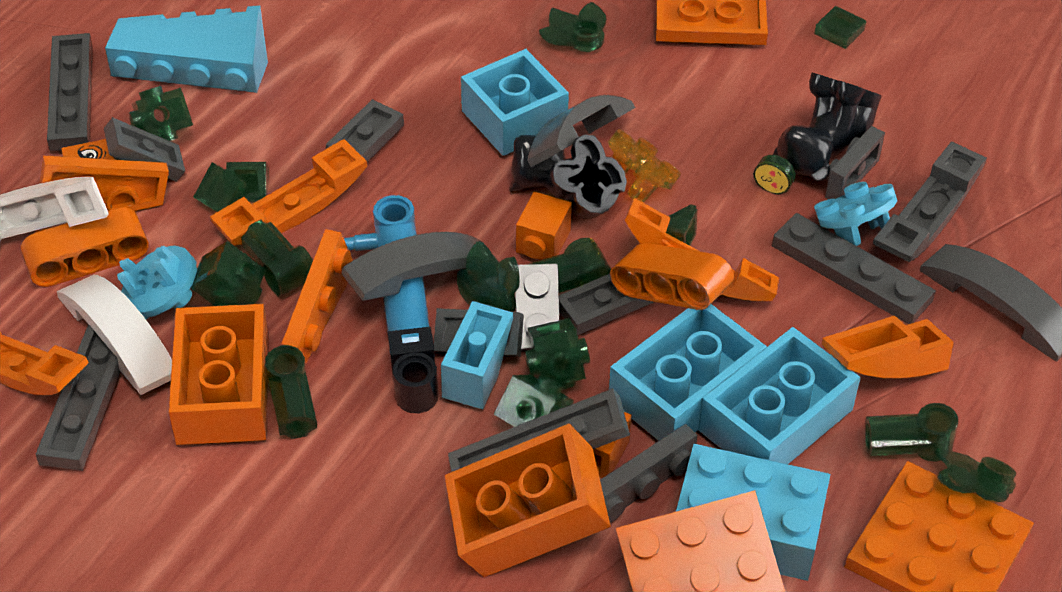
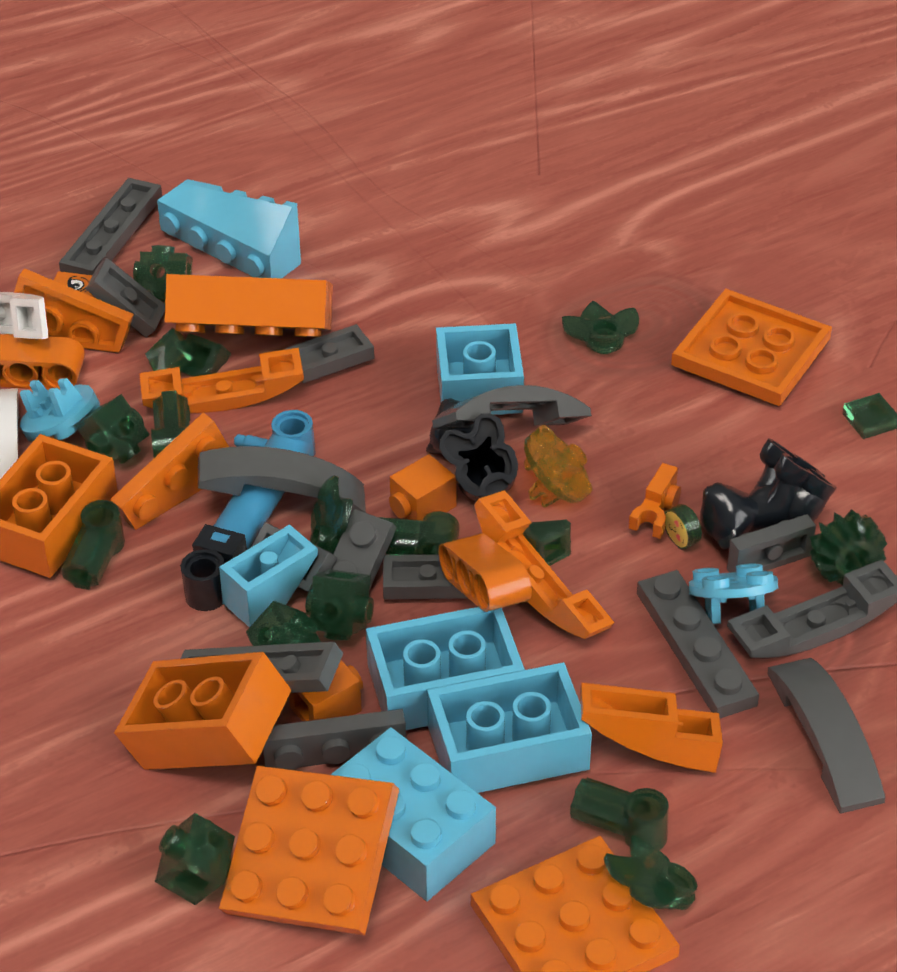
camera: 30 degrees right, 5 degrees down
none -> orange brick [165,274,333,337]
none -> orange plate [629,463,681,539]
none -> clear green gear [809,509,887,586]

